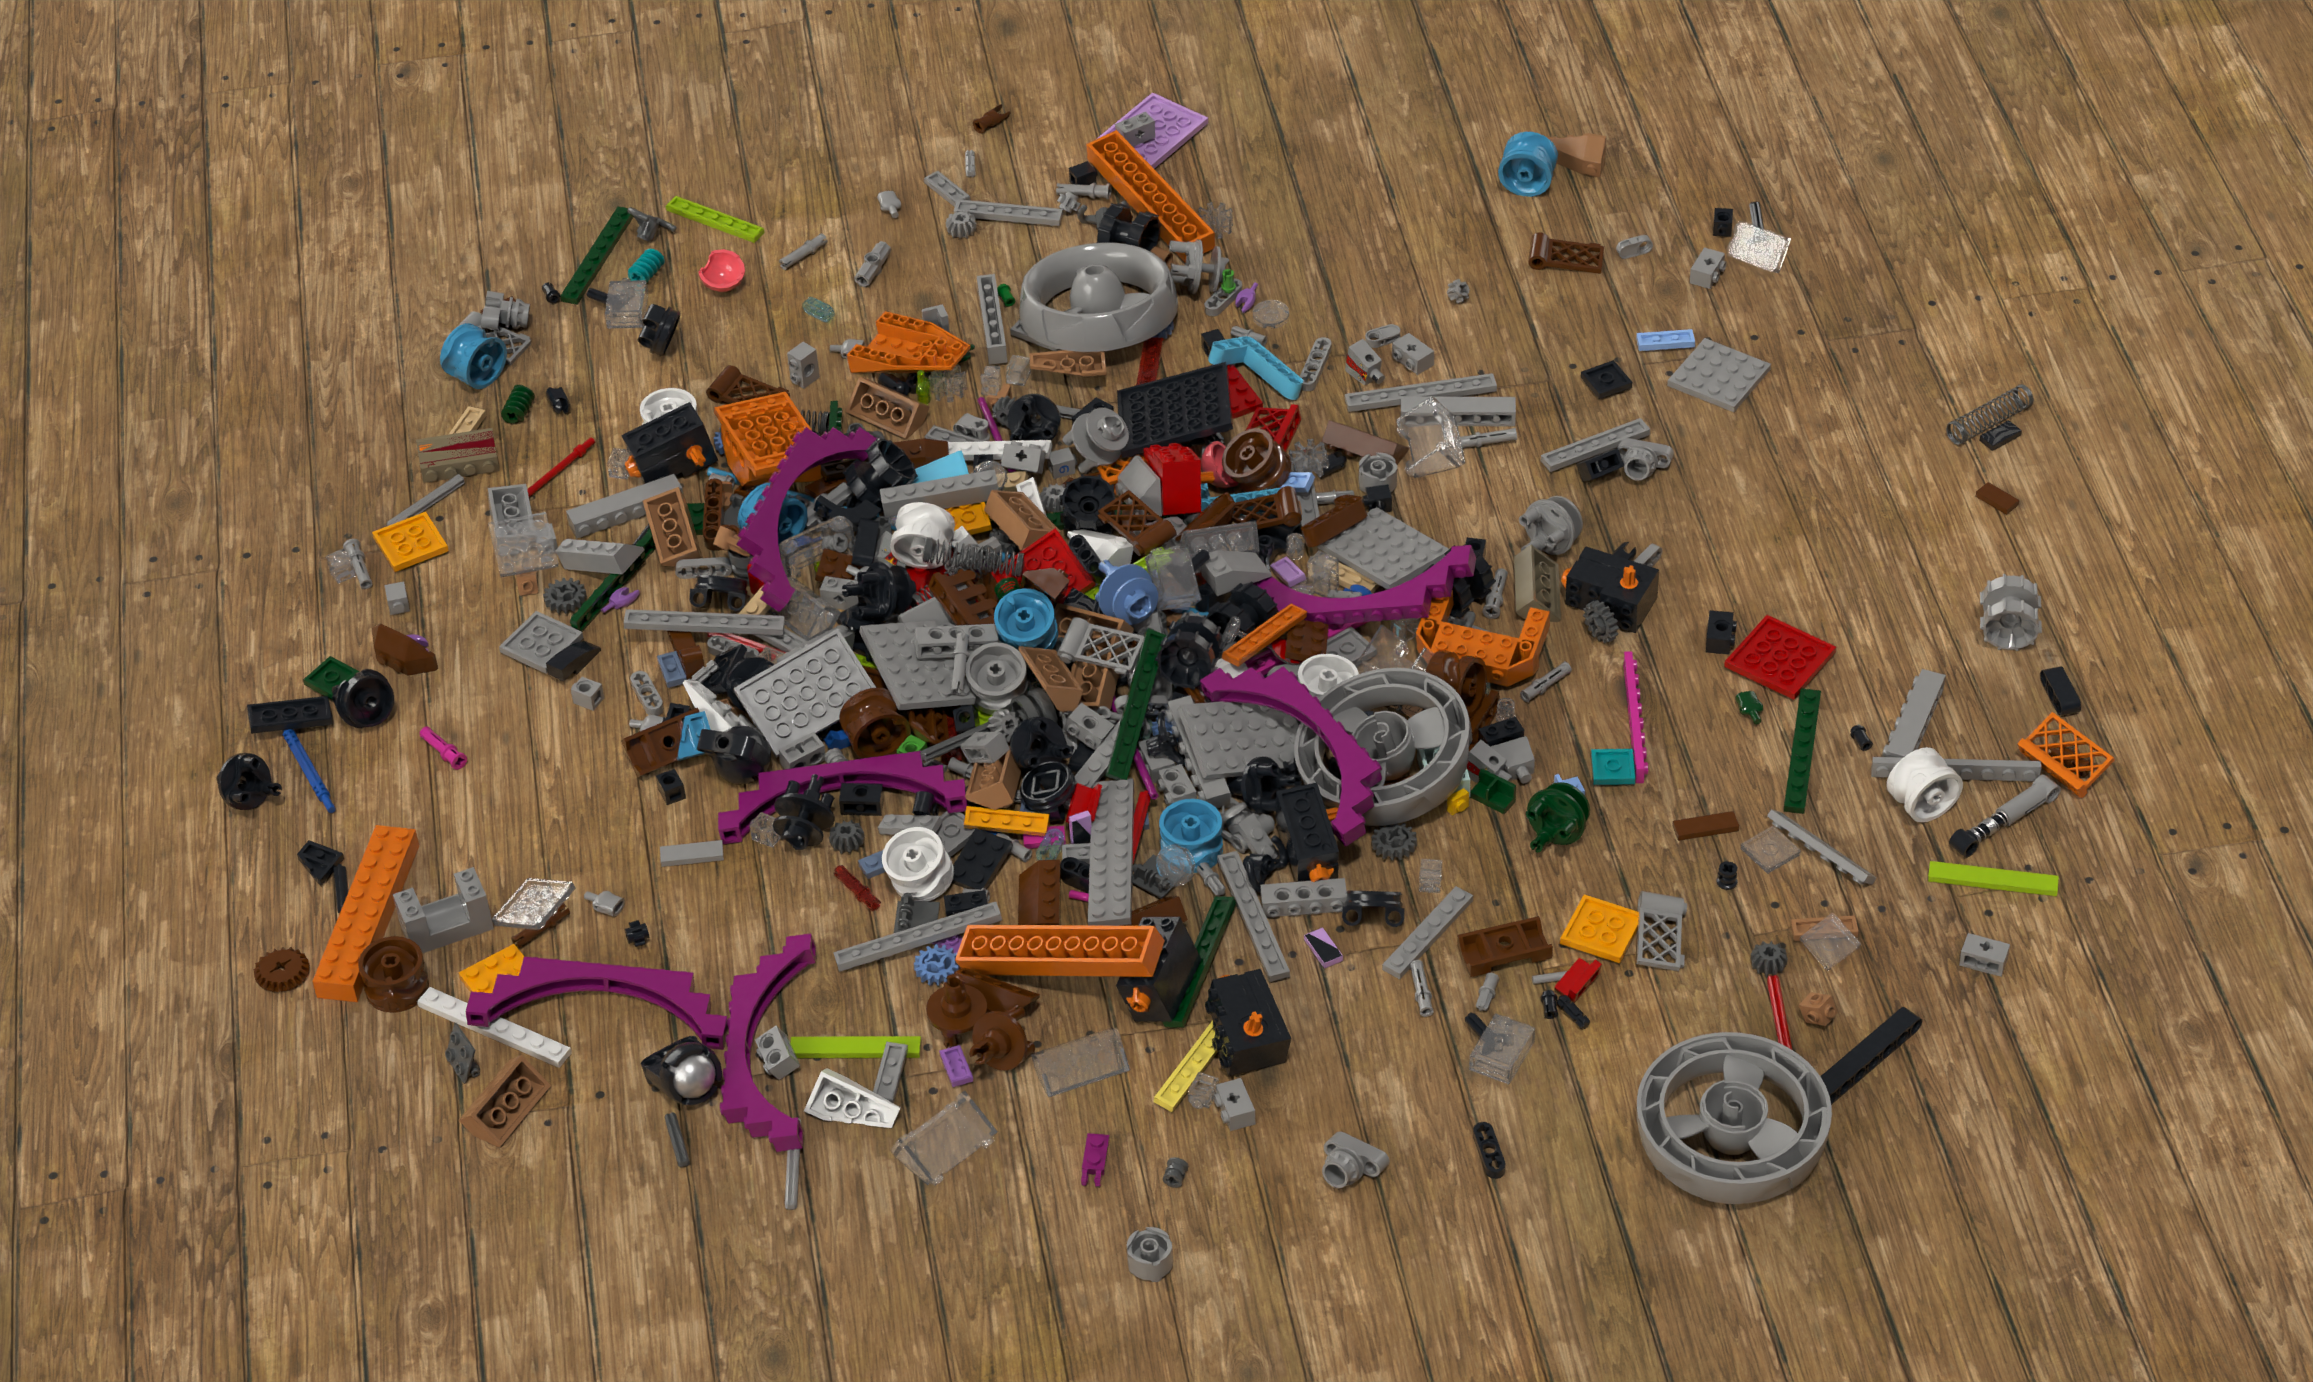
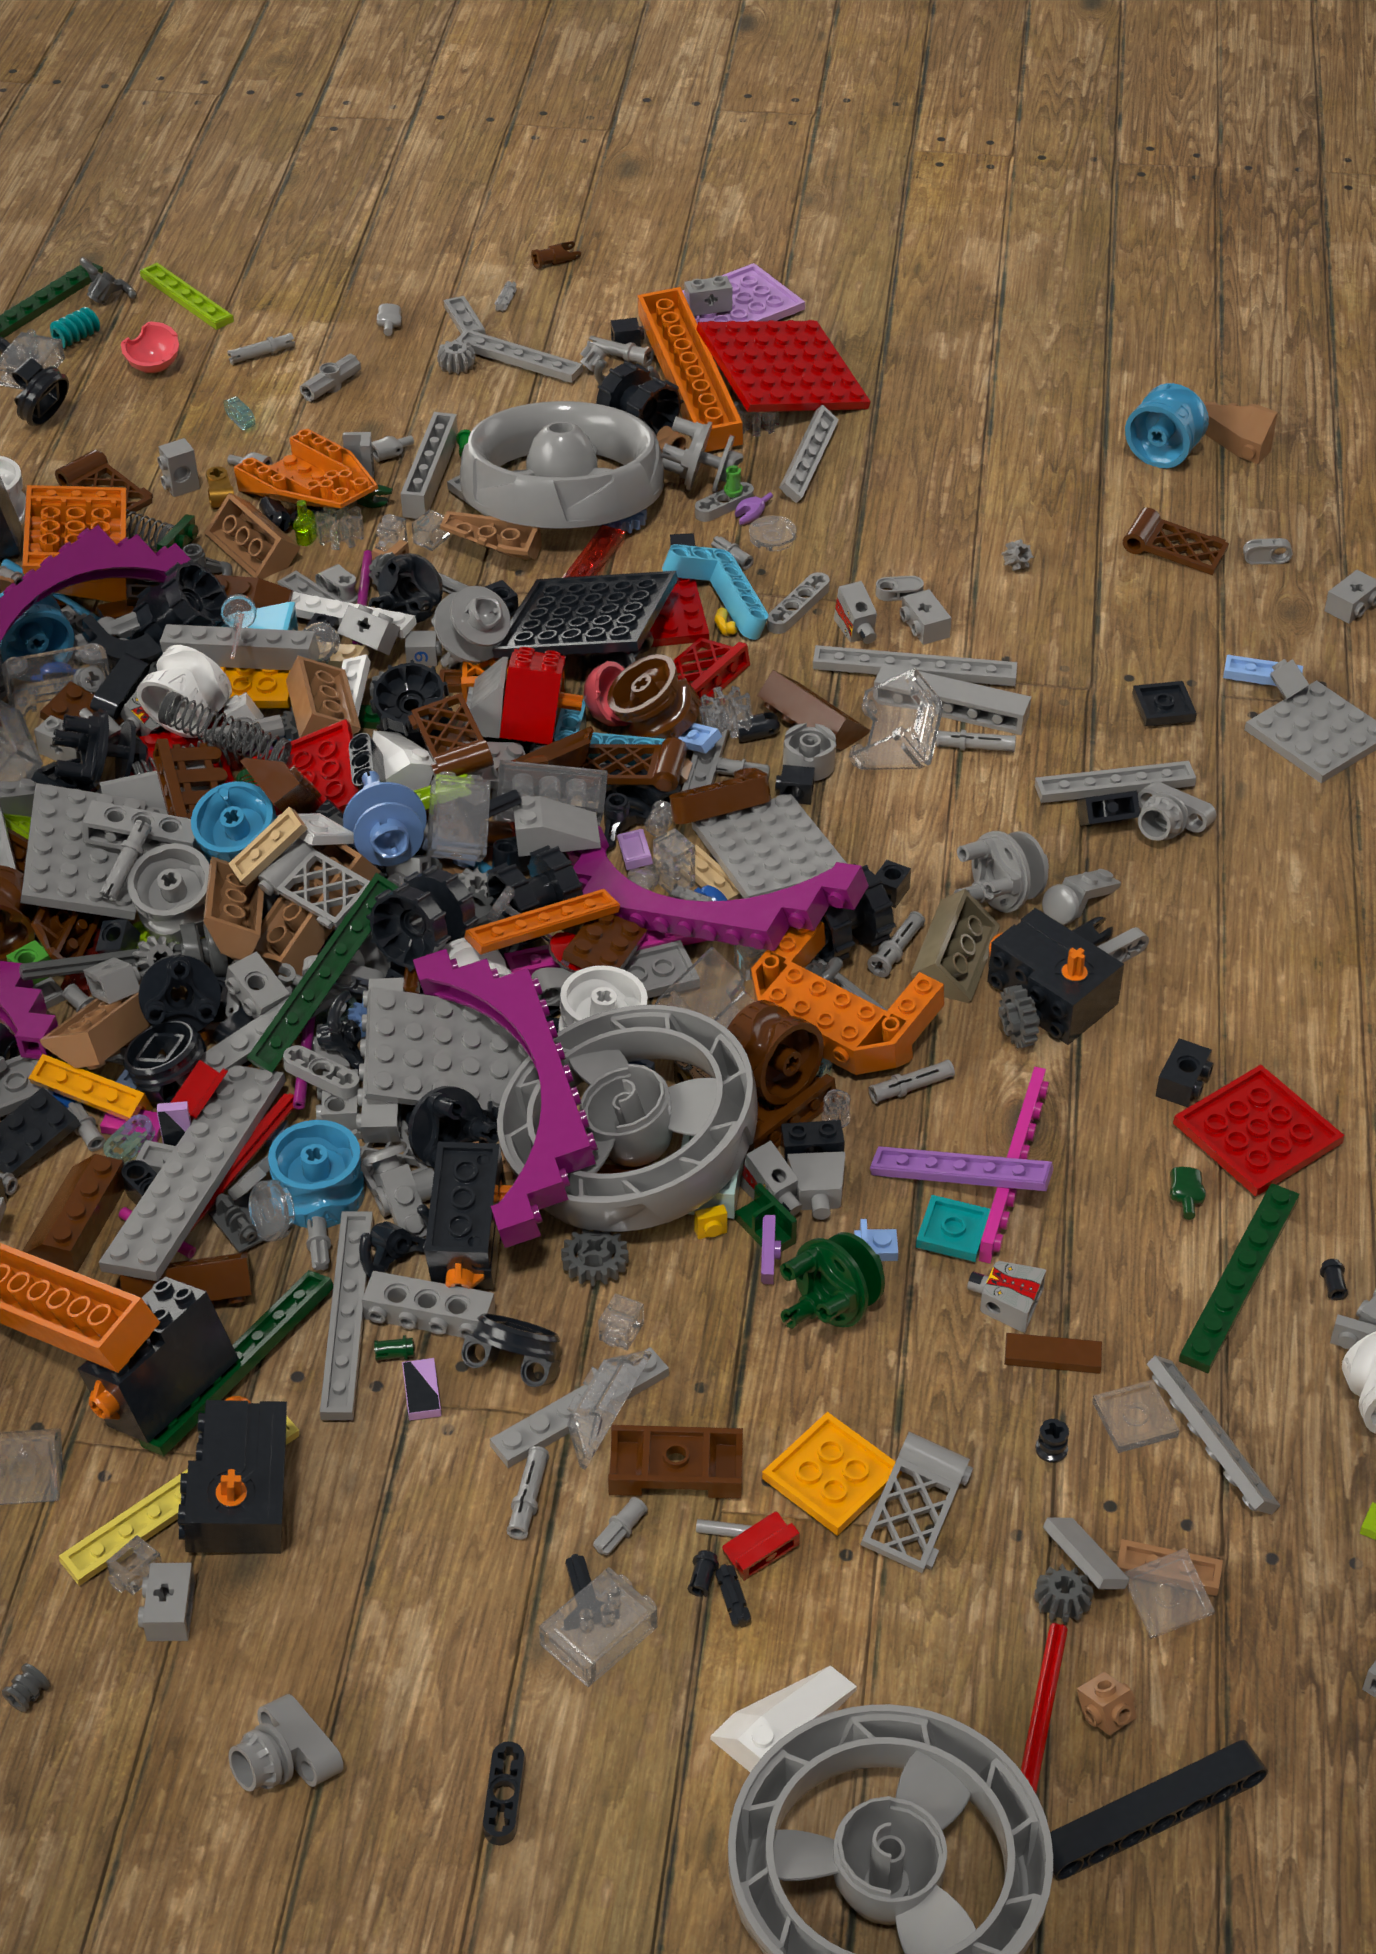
camera: 15 degrees right, 0 degrees up
none -> pearl gold piece [206,466,234,509]
none -> clear piece [221,594,257,659]
none -> tan plate [228,807,308,886]
none -> light grey tile [228,1156,270,1201]
none -> white tile [278,813,354,845]
none -> light grey beam [283,1045,359,1099]
none -> light grey piece [372,435,414,462]
none -> dark green pin [374,1335,415,1361]
none -> clear wedge [567,1350,652,1470]
none -> red plate [696,320,871,412]
none -> white wedge [710,1666,857,1772]
none -> yellow arm [714,608,737,637]
none -> medium lavender plate [761,1215,781,1284]
none -> light grey plate [779,405,839,503]
none -> medium lavender tile [870,1146,1053,1191]
none -> light grey torso [967,1261,1046,1333]
none -> light grey piece [1042,869,1121,925]
none -> light grey tile [1043,1517,1129,1589]
none -> light grey brick [1270,659,1309,700]

